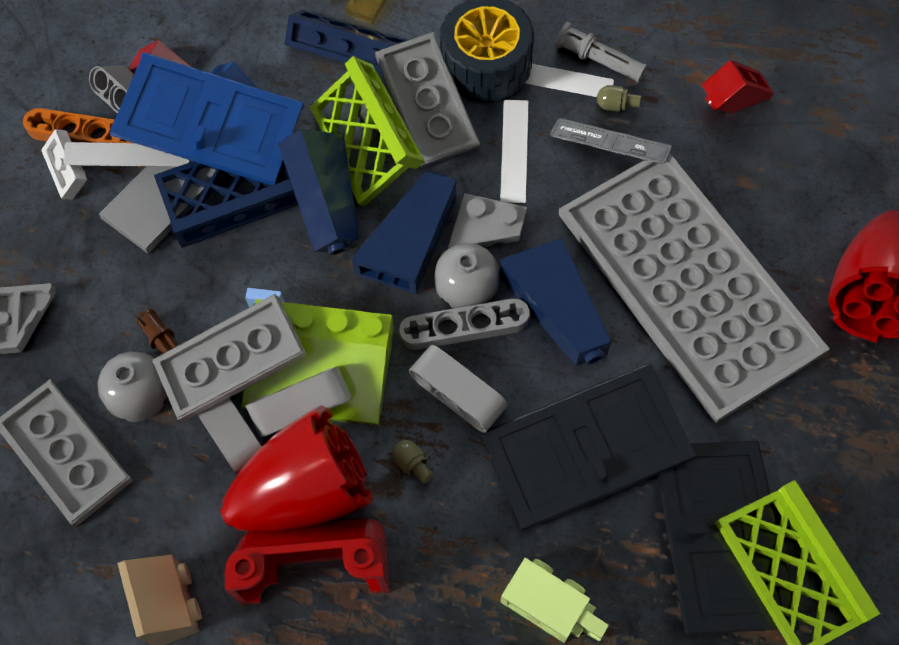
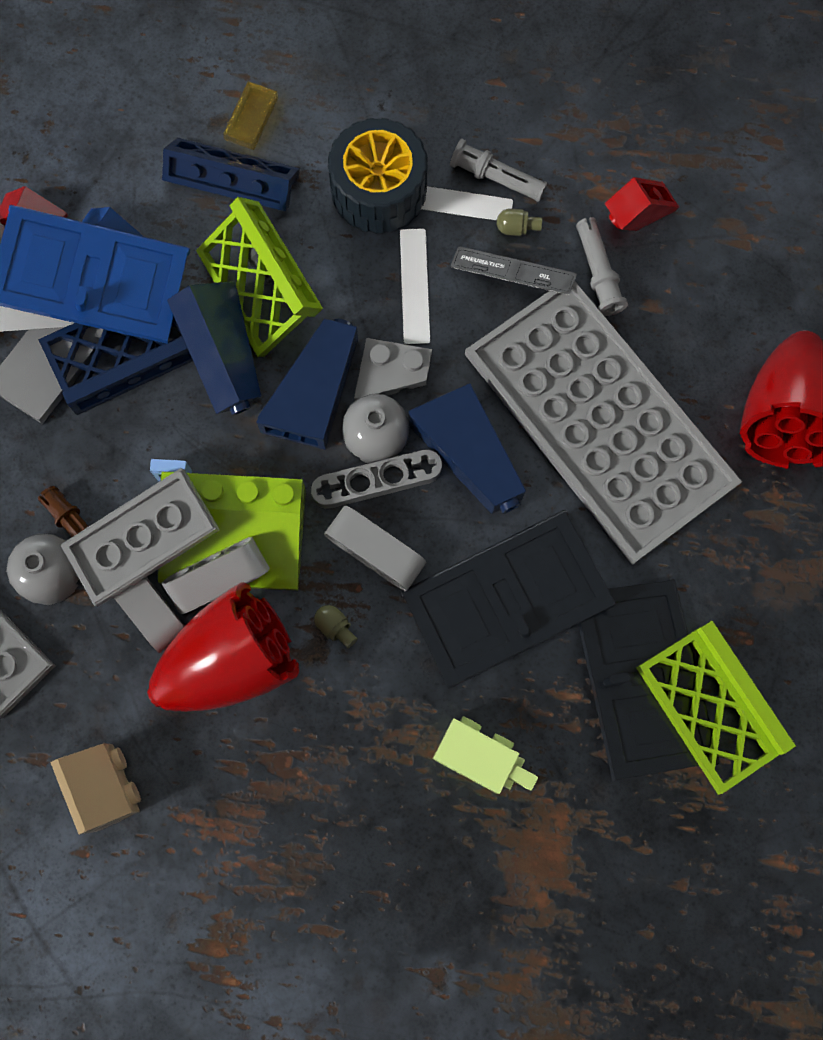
camera: 10 degrees left, 10 degrees up
red windscreen [225,518,390,606] -> none
light grey tile [375,32,480,168] -> none
none -> light grey pin [576,217,628,316]

